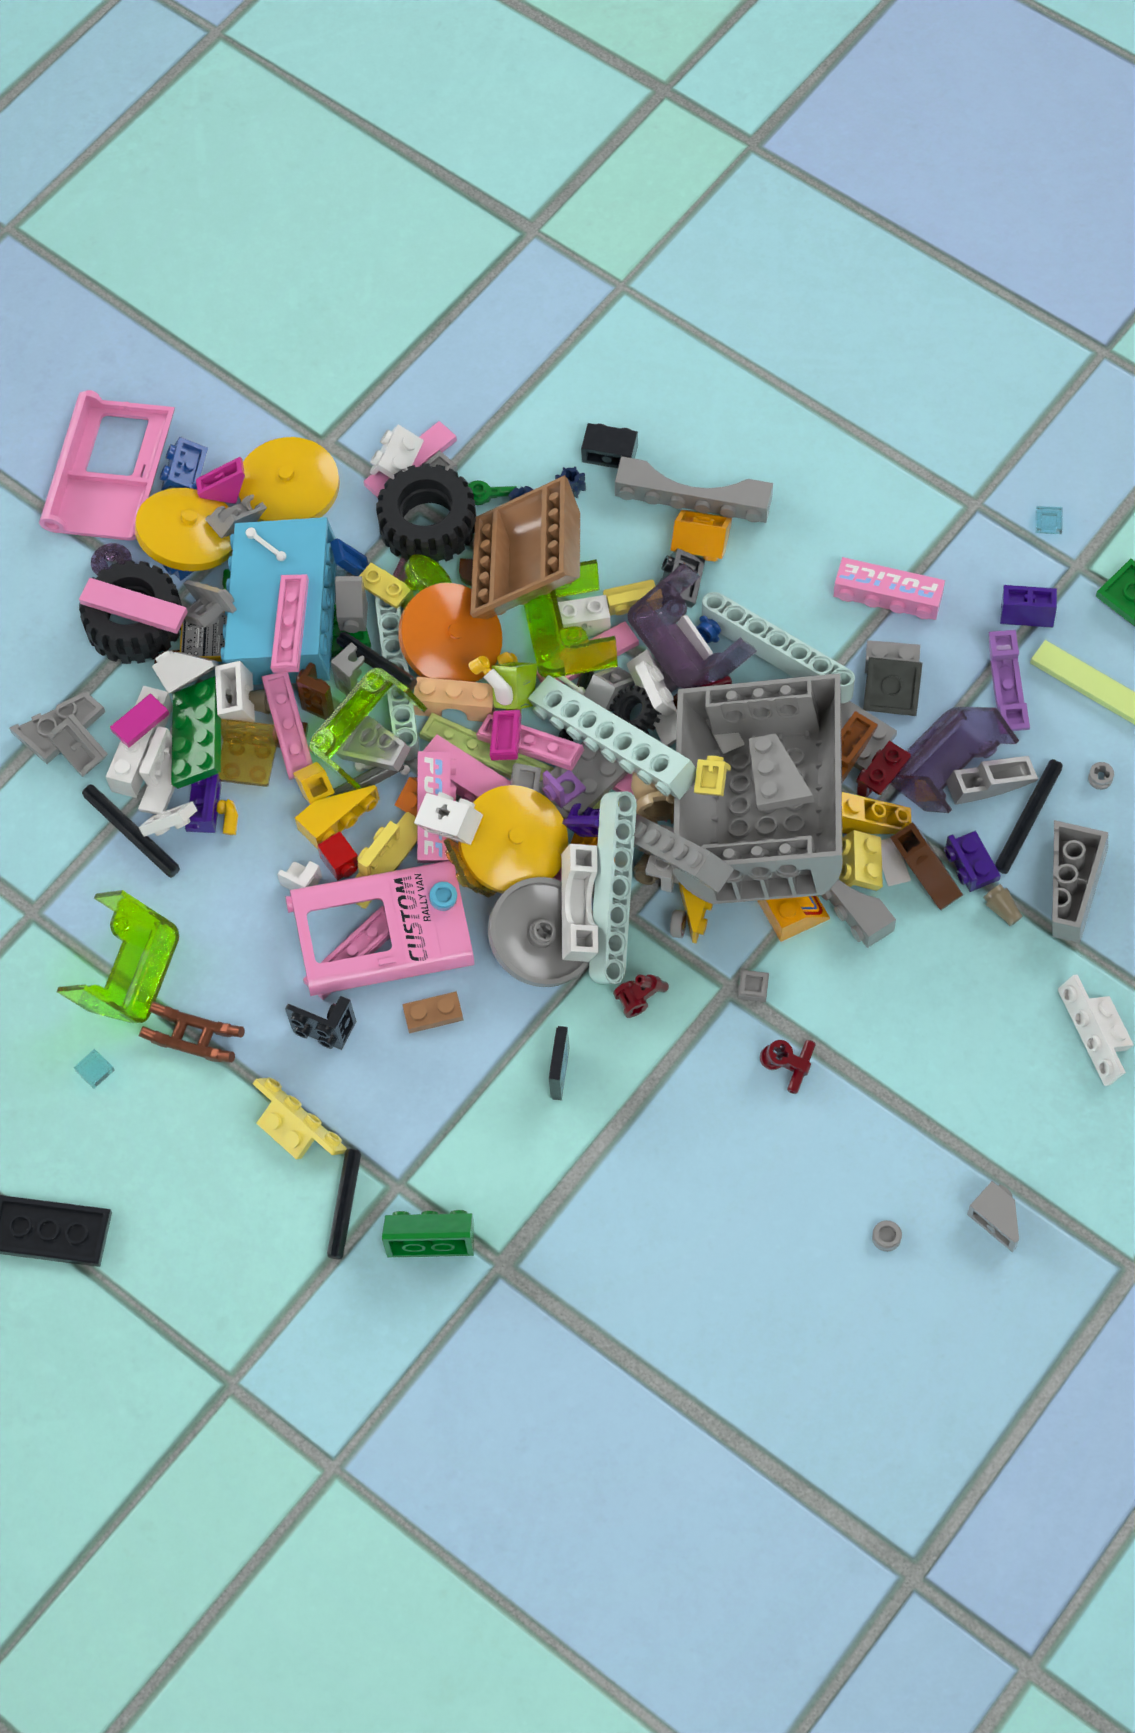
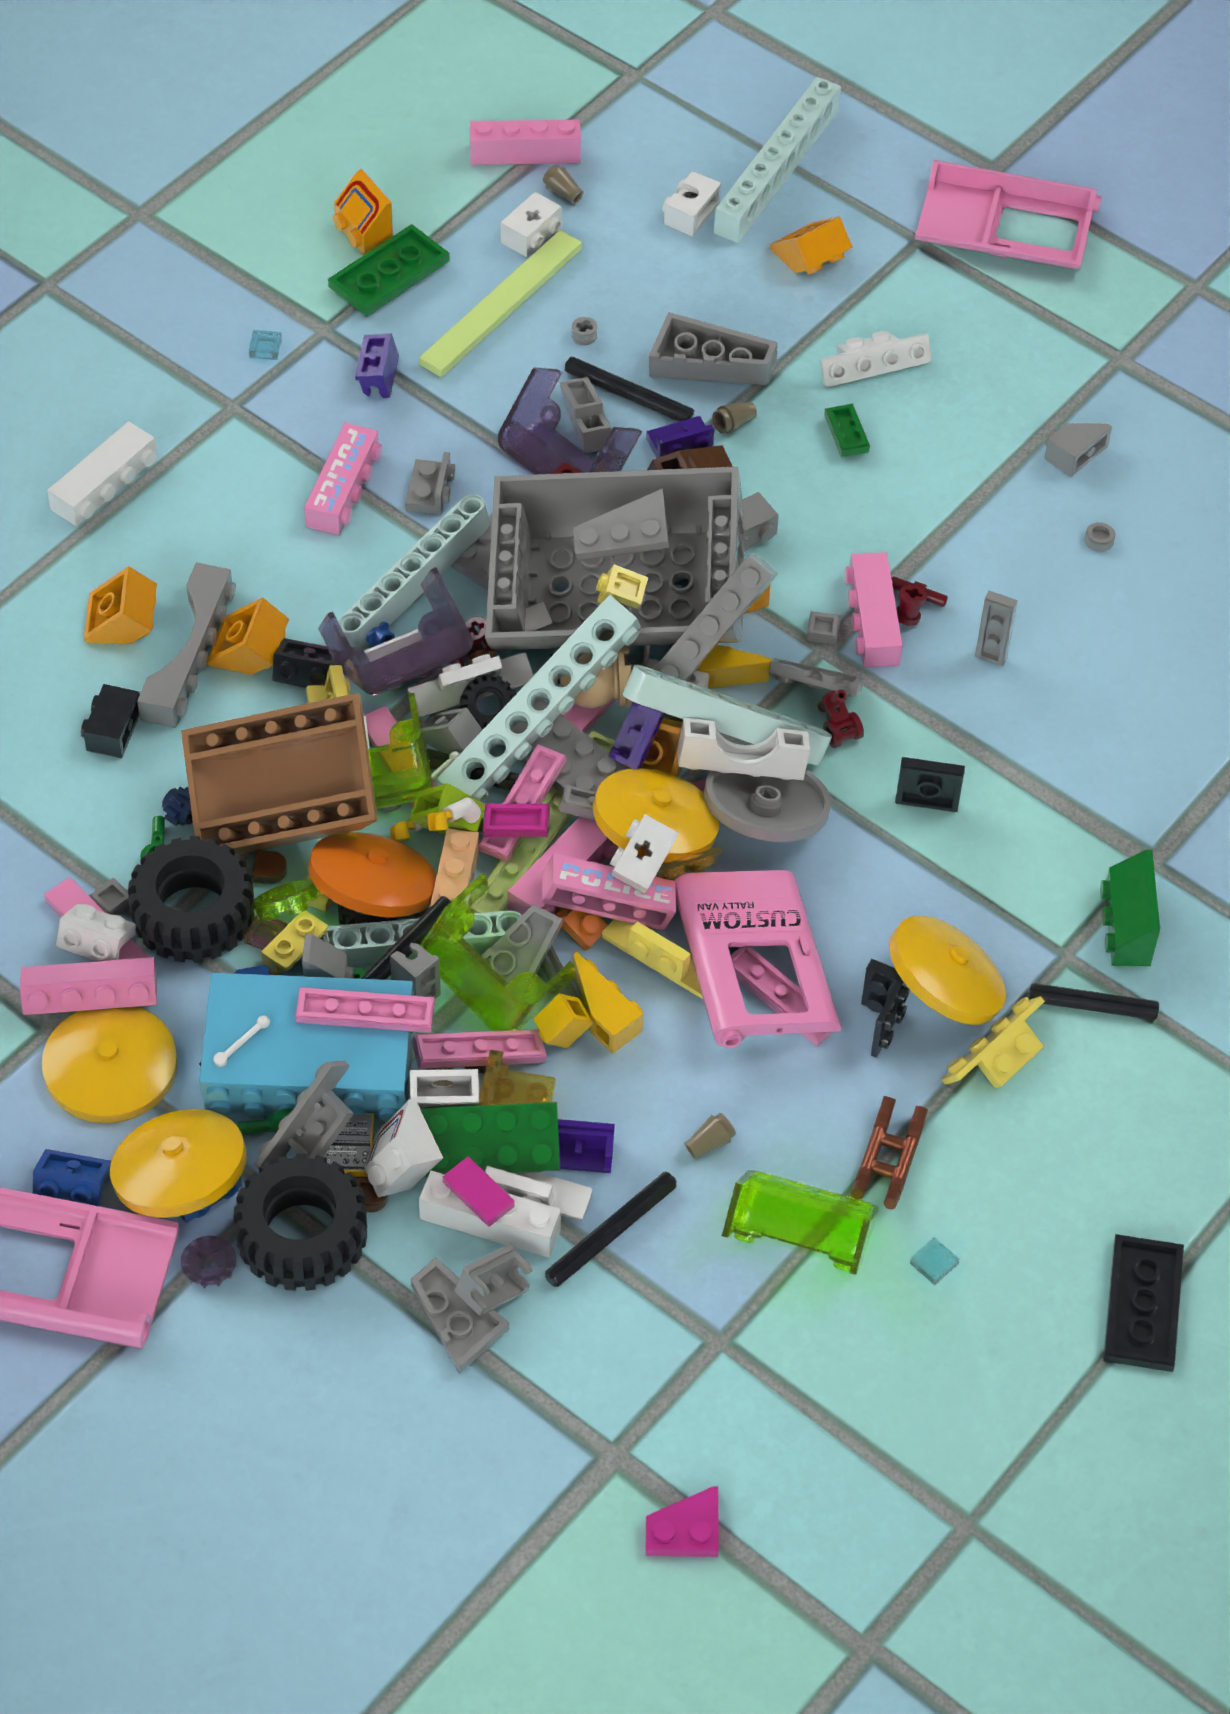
camera: 95 degrees left, 10 degrees down
bright pink tile [79,578,188,634] -> none
white plate [139,802,197,837] -> none
dark pink slope [196,457,245,504] -> none
light grey hinge [205,495,267,538] -> none
yellow arm [217,799,238,835] -> none
white panel [277,861,322,890] -> none
reddish brown bracket [296,662,335,722] -> none
red brick [317,831,358,881] -> none
medium nougat plate [402,991,464,1034] -> none
medium azure tile [429,882,457,911] -> none
medium lavender bracket [542,770,586,808] -> none
dark blue gear [555,467,586,498] -> none
light grey tile [670,910,686,938] -> none
pearl dark grey tile [863,657,923,716] -> none
medium lavender slope [989,630,1030,732] -> none
none -> bright pink brick [19,957,157,1015]
none -> white brick [47,421,157,527]
none -> light orange slope [84,566,157,644]
none -> dark tan cone [684,1113,736,1159]
none -> light grey wing [769,658,865,696]
none -> green plate [824,403,870,458]
none -> bright pink brick [844,552,903,667]
none -> yellow dish [889,916,1006,1025]
none -> light grey tile [975,591,1018,666]

